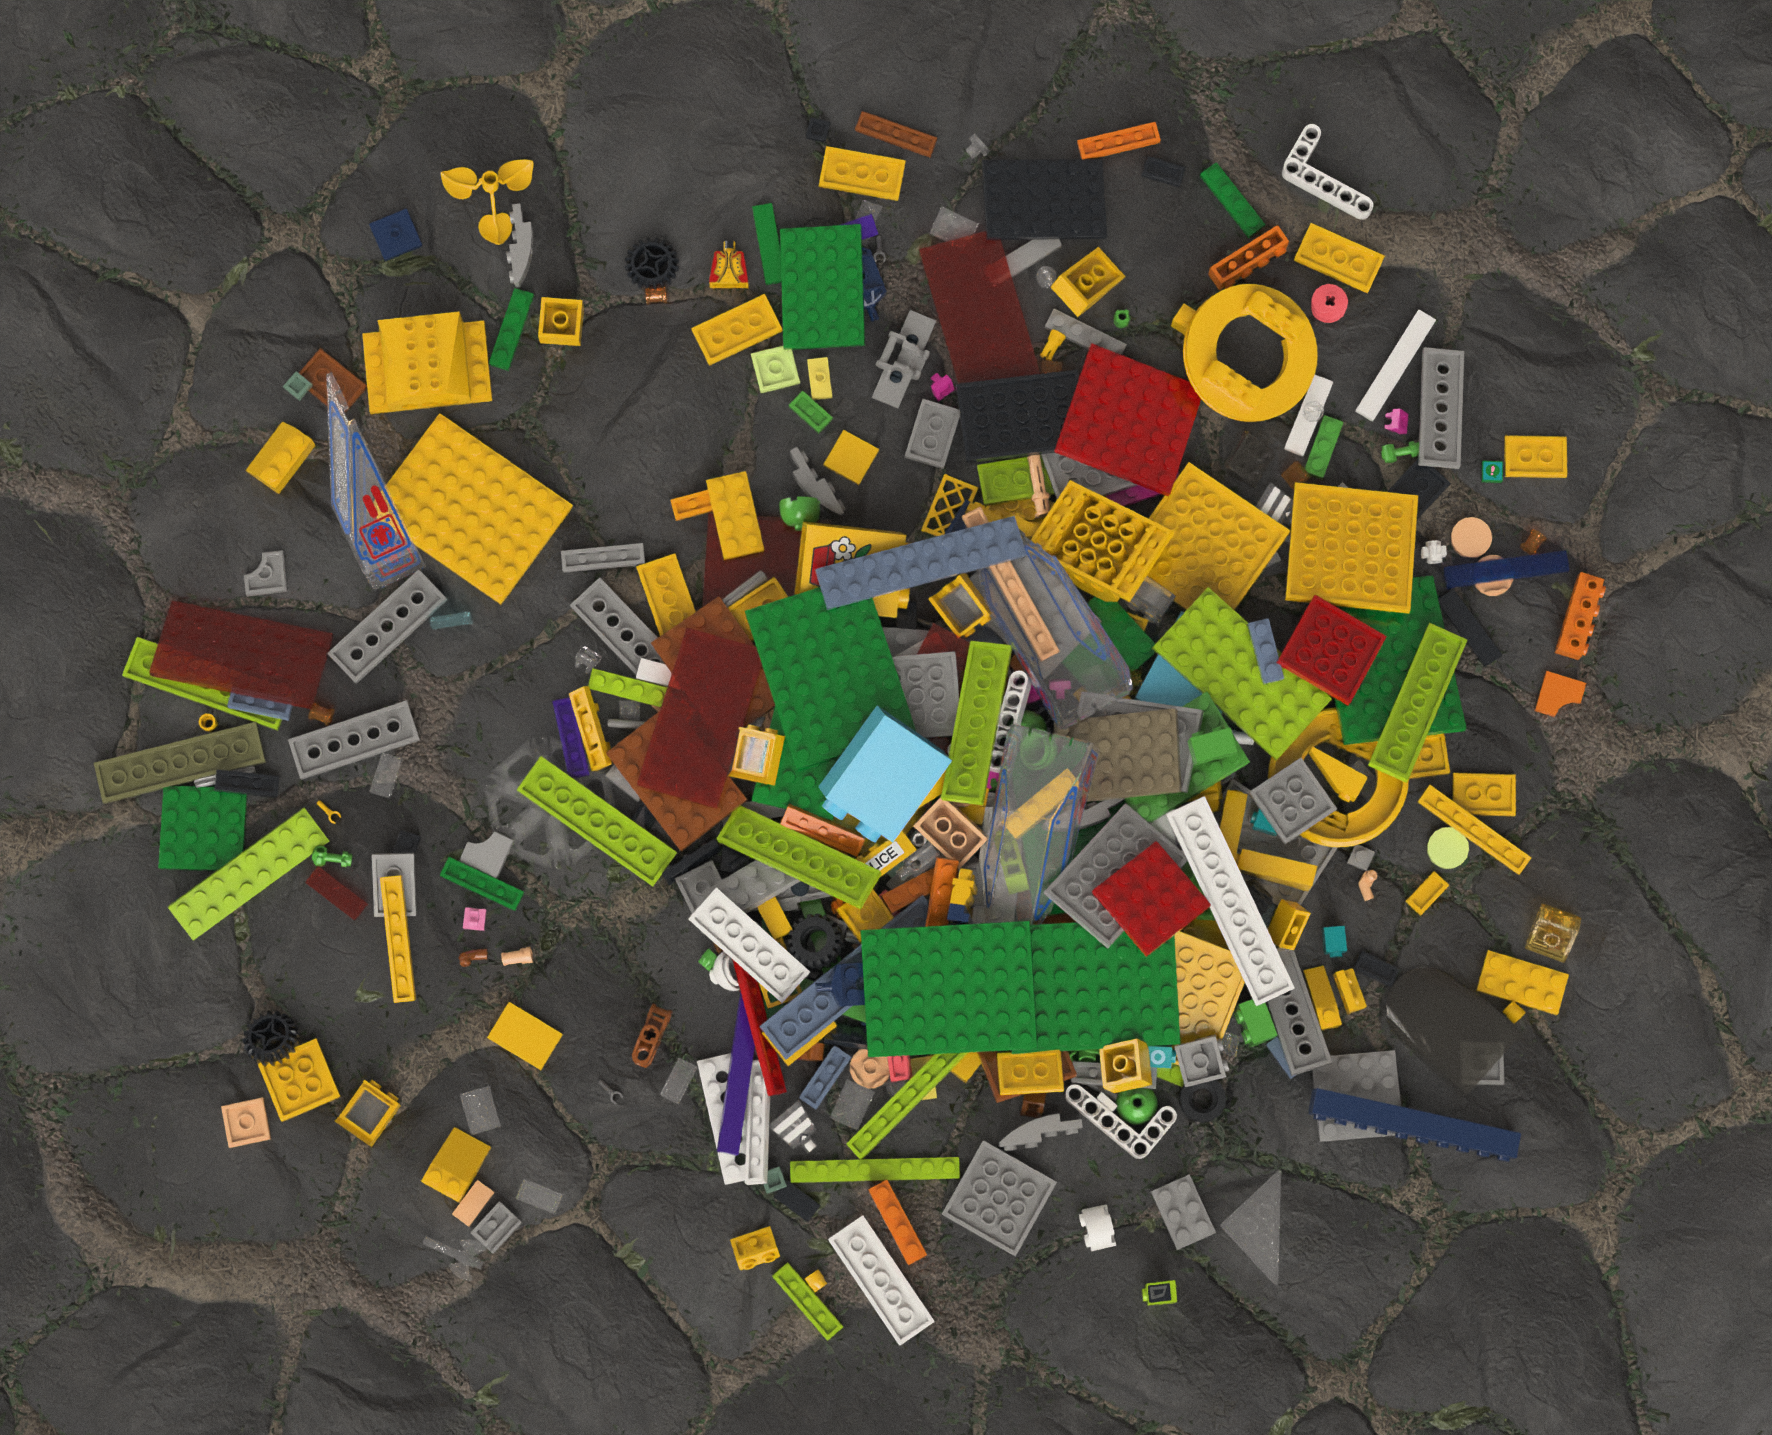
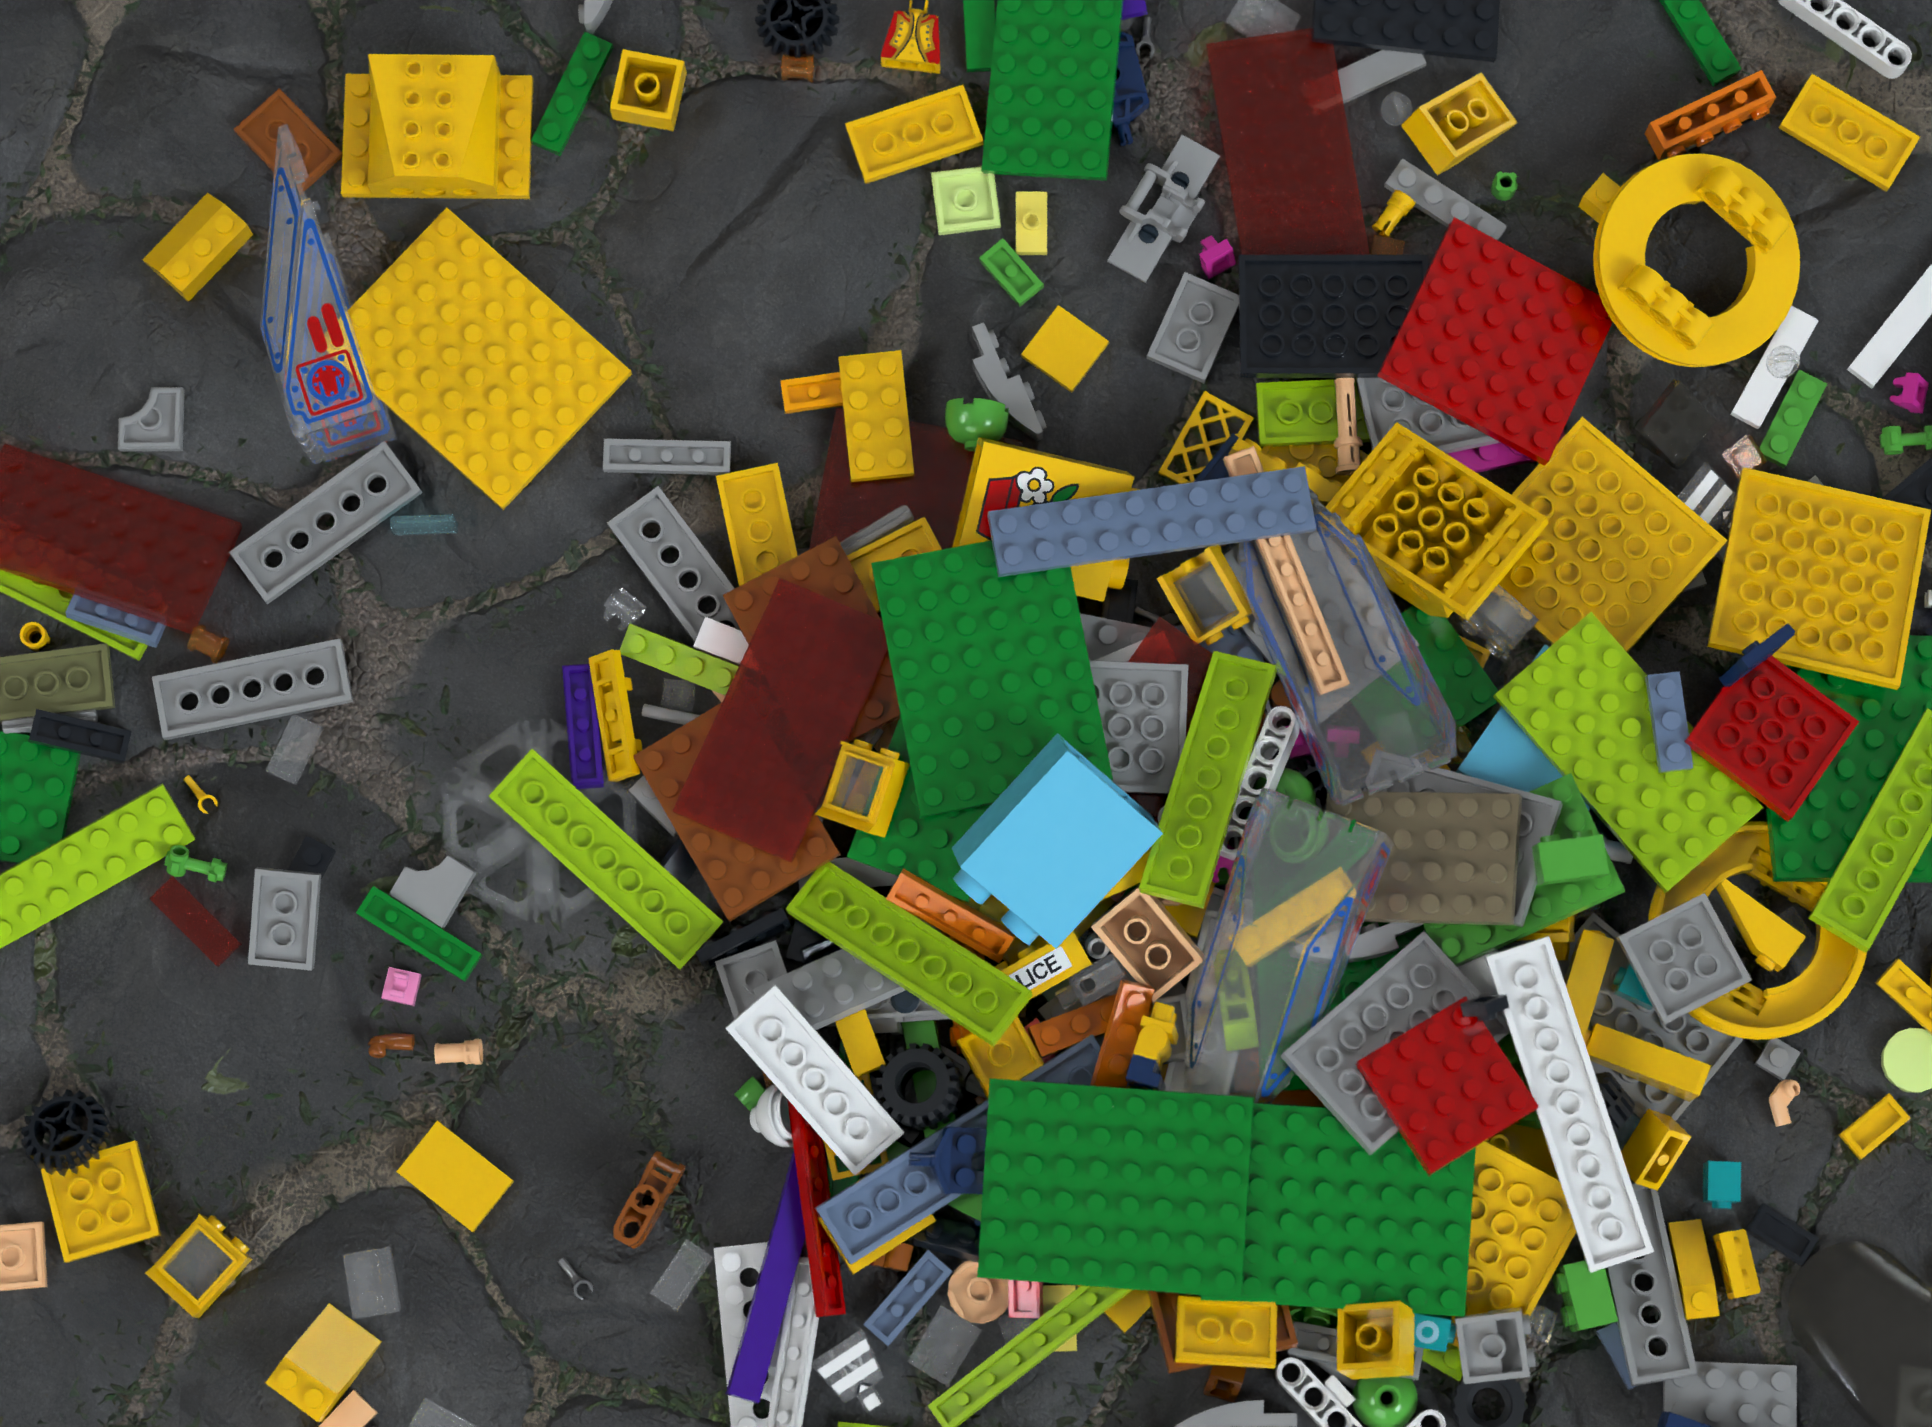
camera: 10 degrees right, 0 degrees up
sand green tile [283,371,313,401] -> none
yellow plate [380,875,416,1003] -> none
coral piece [1311,284,1348,323] -> none
yellow tile [1409,734,1450,779] -> none
none -> black plate [1461,995,1509,1021]
none -> dark blue plate [1719,623,1795,687]

